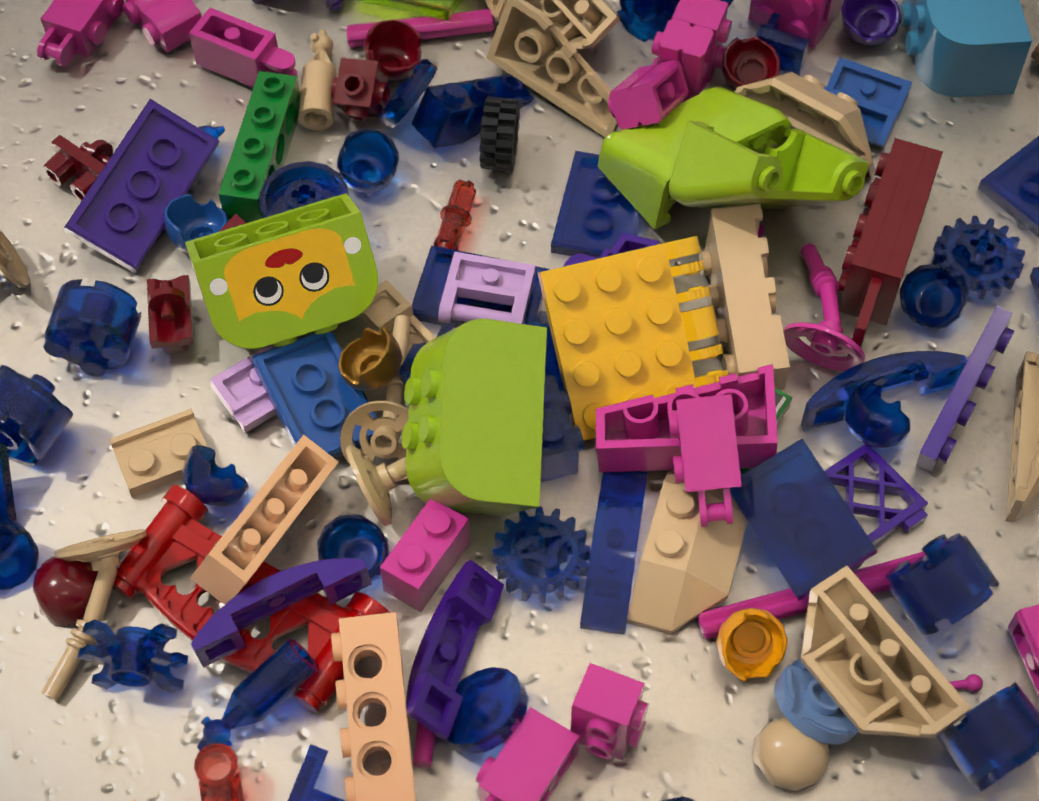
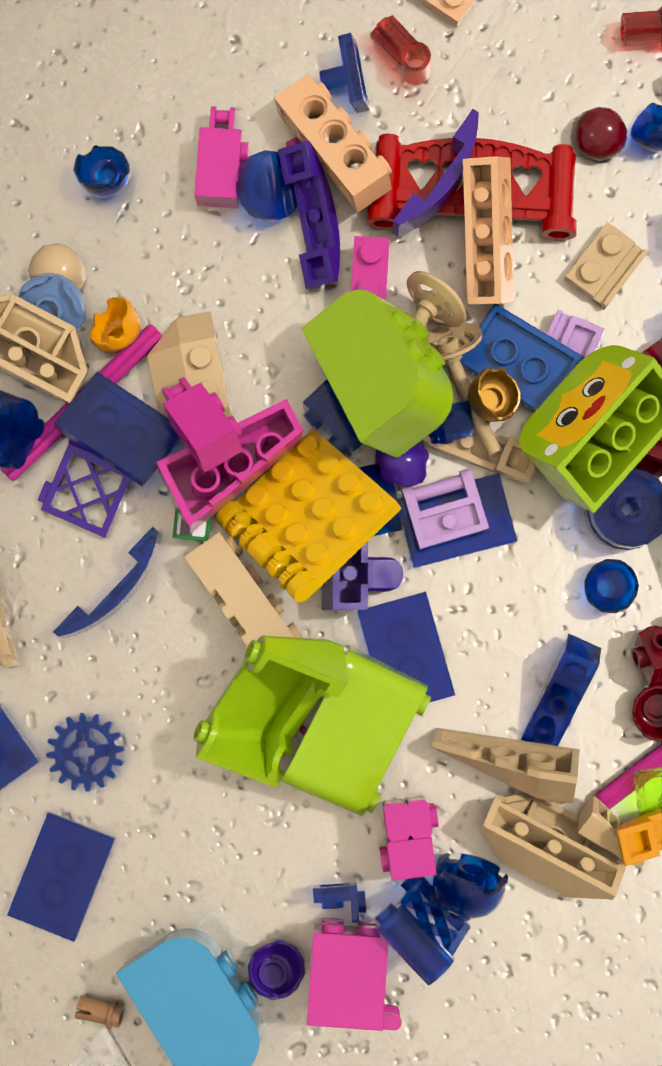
camera: 155 degrees right, 25 degrees up
tan dish [41,529,147,702] -> none
clear blue pin [77,619,188,693] -> none
clear blue hair [182,444,249,508] -> none
clear blue wheel [197,638,318,752] -> none
clear blue hair [317,514,390,583] -> none
clear blue tile [379,58,438,129] -> none
clear red axle [433,179,477,255] -> none
black tyre [479,97,520,171] -> none
clear blue gear [492,506,591,604] -> none
dark pink brick [570,663,649,761] -> none
clear blue slope [580,471,648,635] -> none
dark pink brick [608,59,689,130] -> none
dark red hair [721,36,780,92] -> none
tan wedge [735,72,875,179] -> none
dark pink dish [783,243,865,371] -> none
blue slope [824,57,912,149] -> none
dark red piece [837,138,943,356] -> none
clear blue hair [845,383,910,449] -> none
clear blue hair [899,264,967,330] -> none
dark purple wing [916,306,1014,473] -> none

